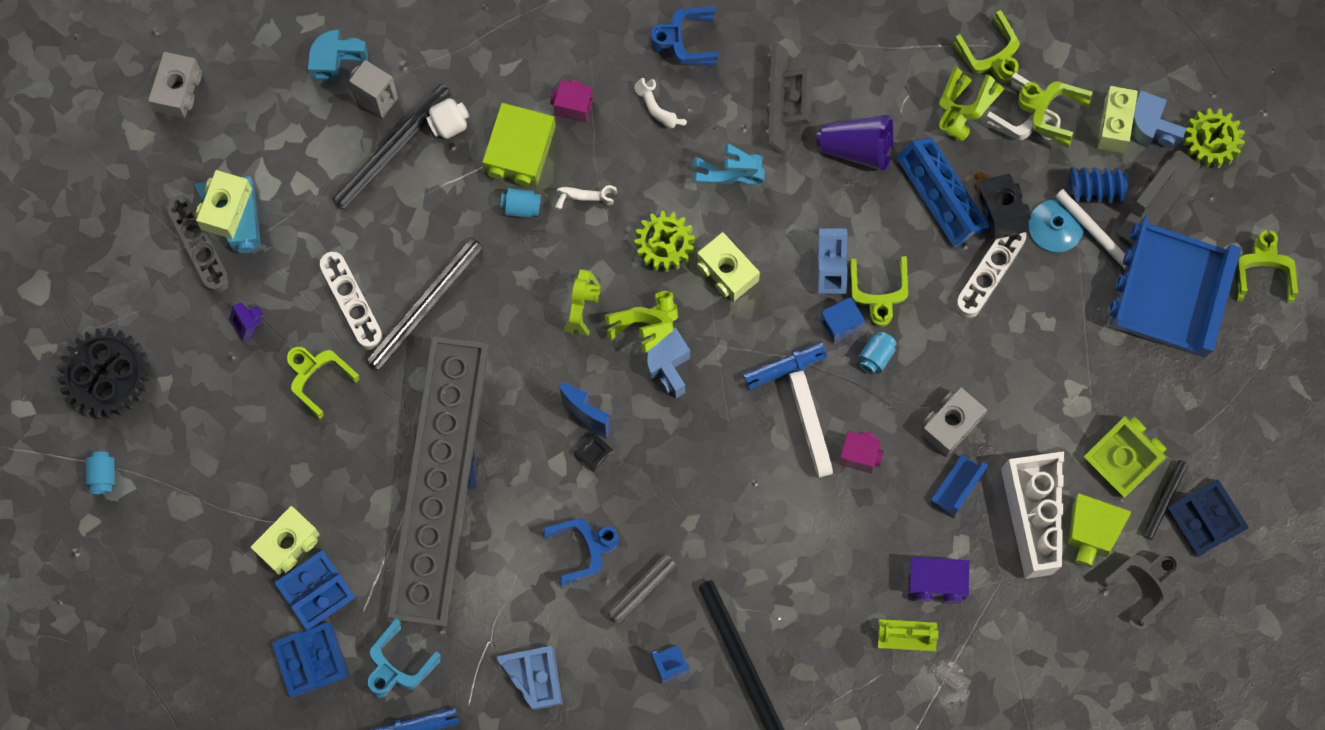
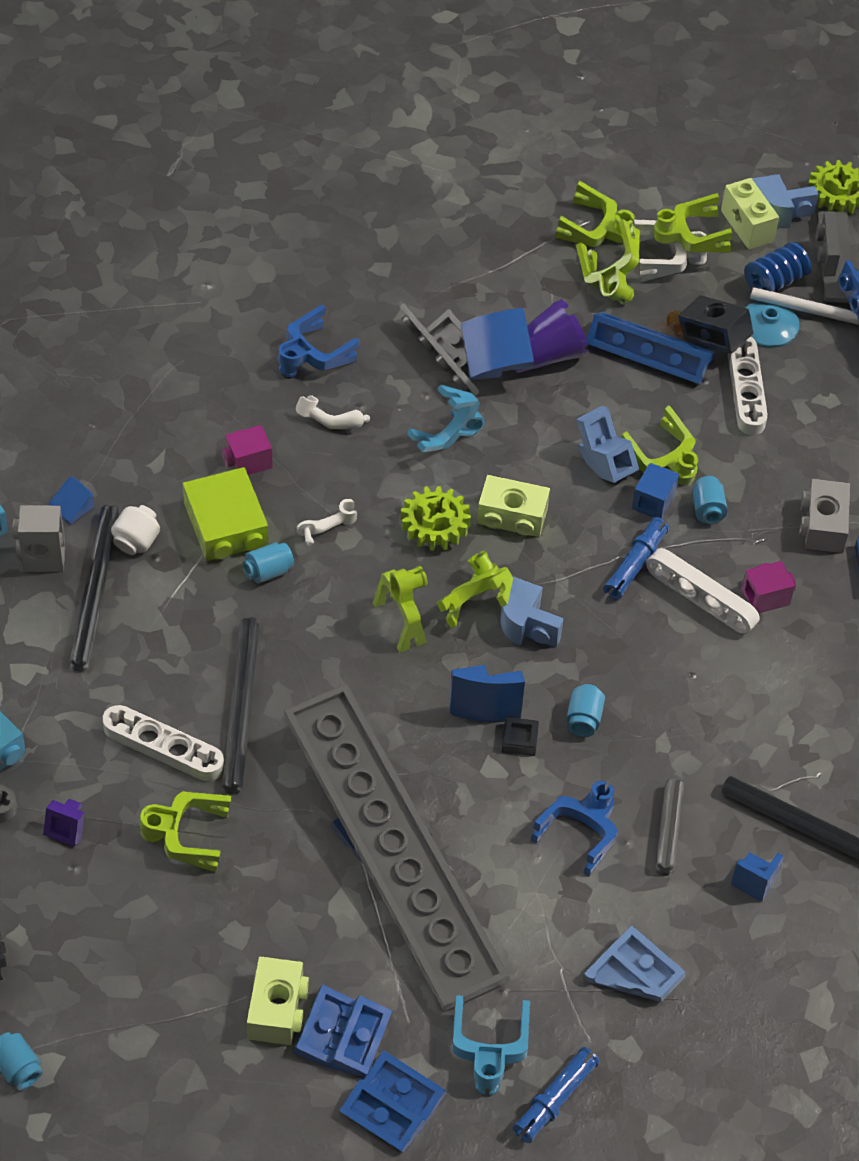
camera: 40 degrees left, 20 degrees down
none -> blue slope [48,476,94,525]
none -> blue slope [461,308,534,380]
none -> dark azure brick [566,684,605,737]

